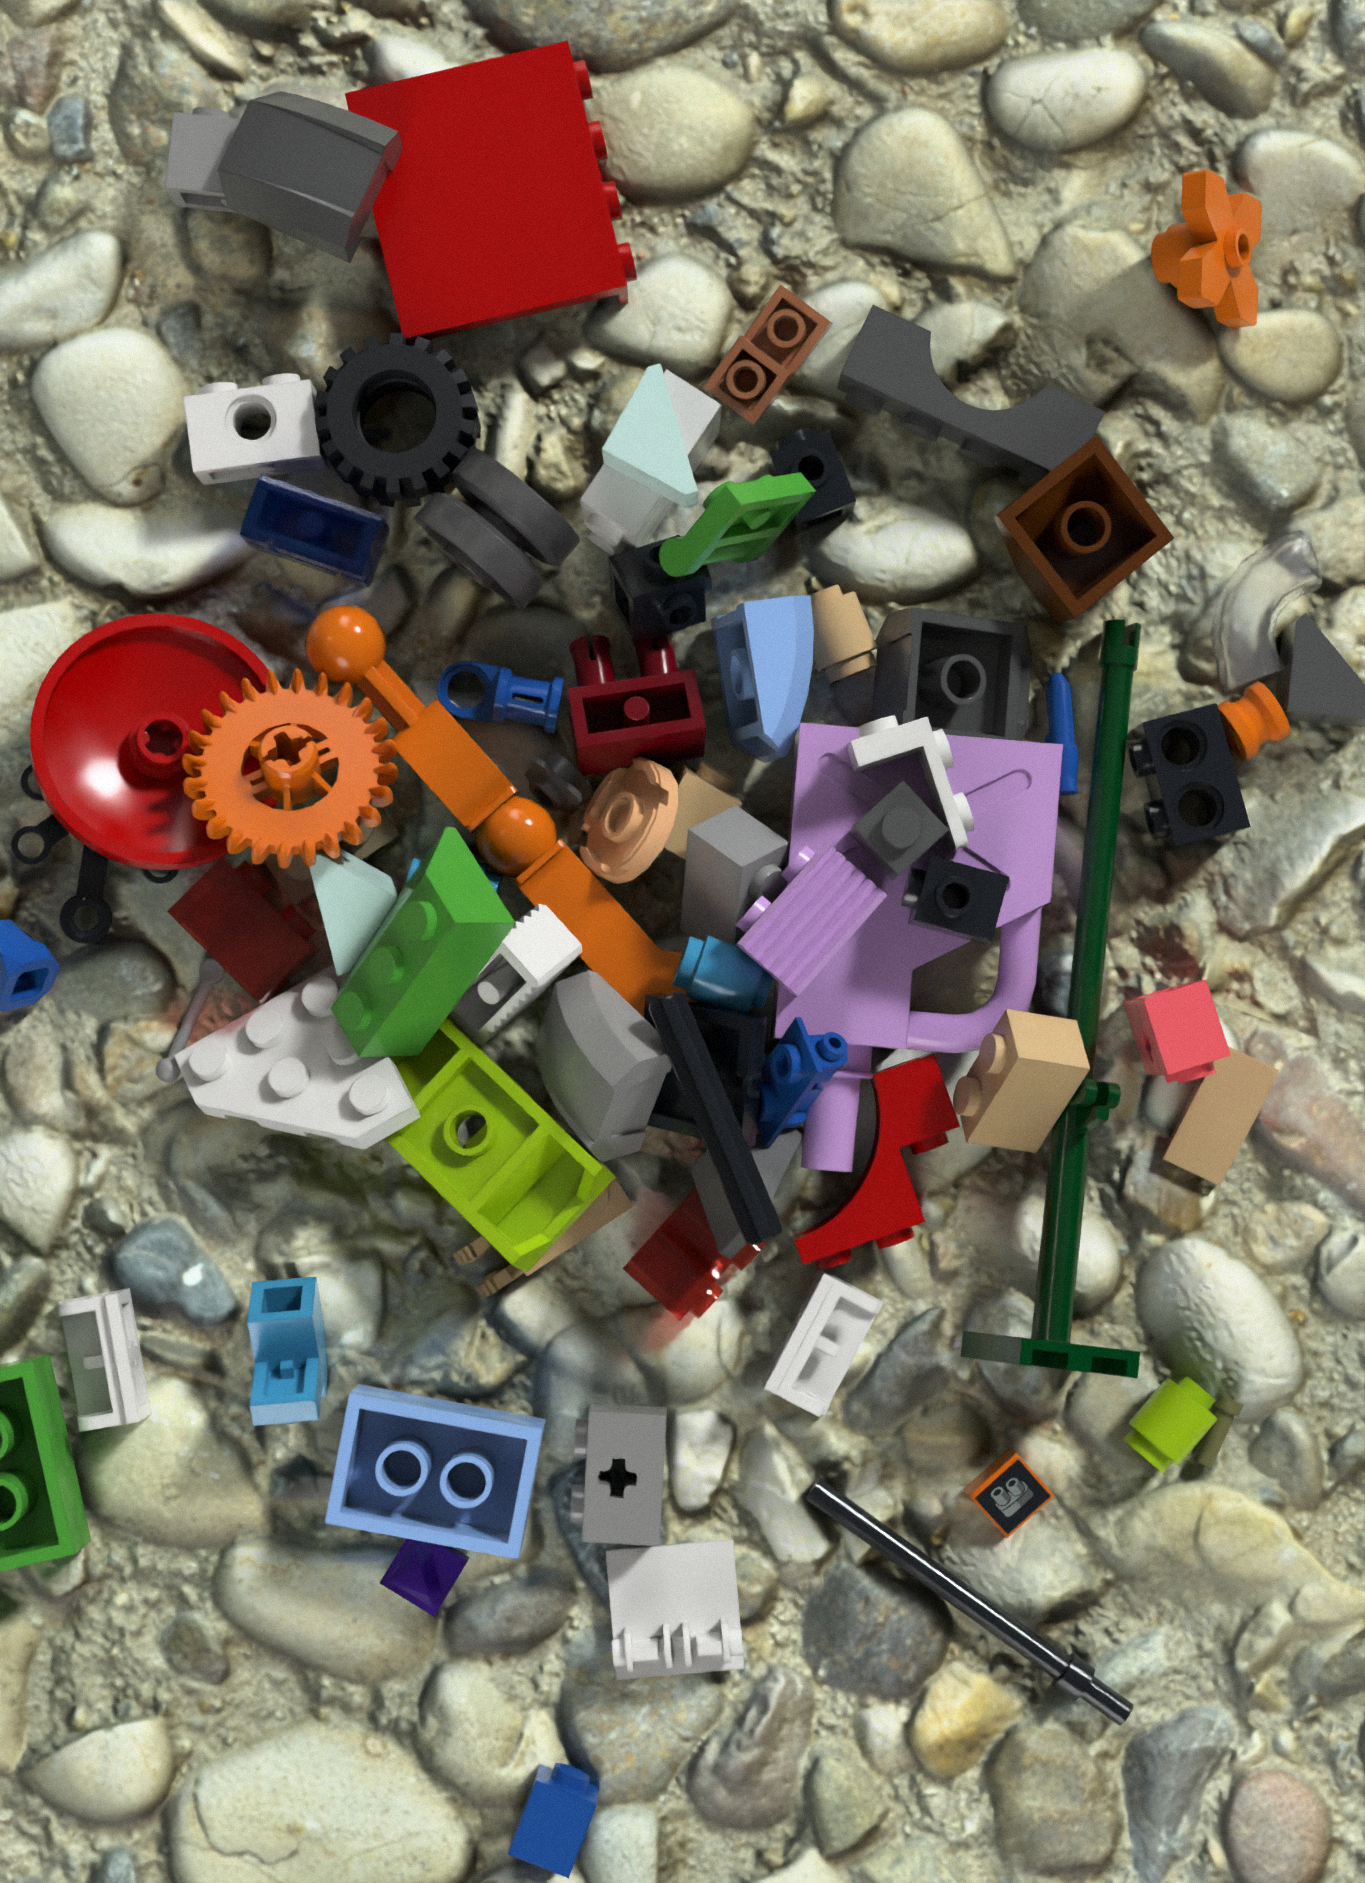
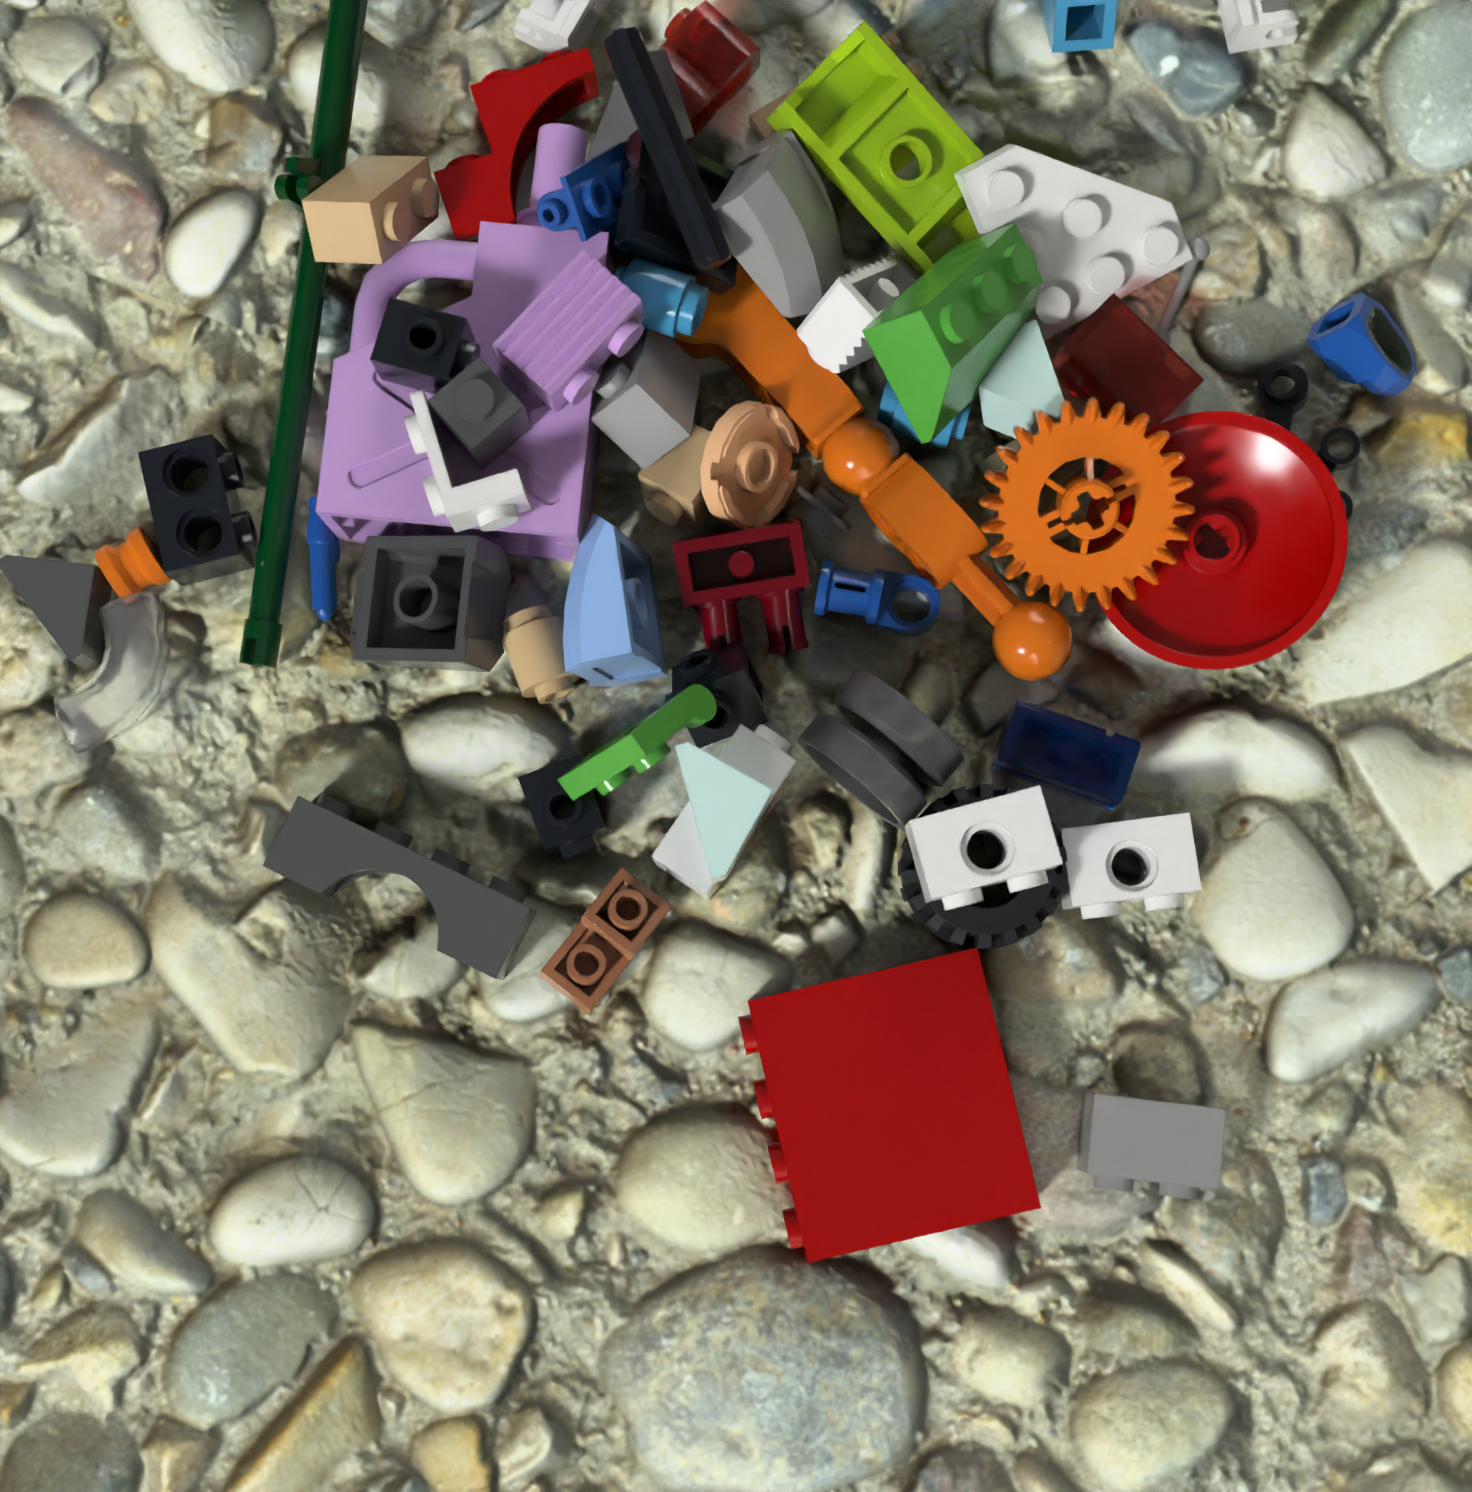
camera: 175 degrees left, 5 degrees down
dark grey slope [217,91,403,263] -> none
reddish brown slope [994,435,1174,623] -> none
coral brick [1123,980,1231,1084] -> none
orange plant [1151,169,1262,328] -> none
tan slope [1161,1046,1279,1186] -> none
none -> white brick [904,785,1063,911]

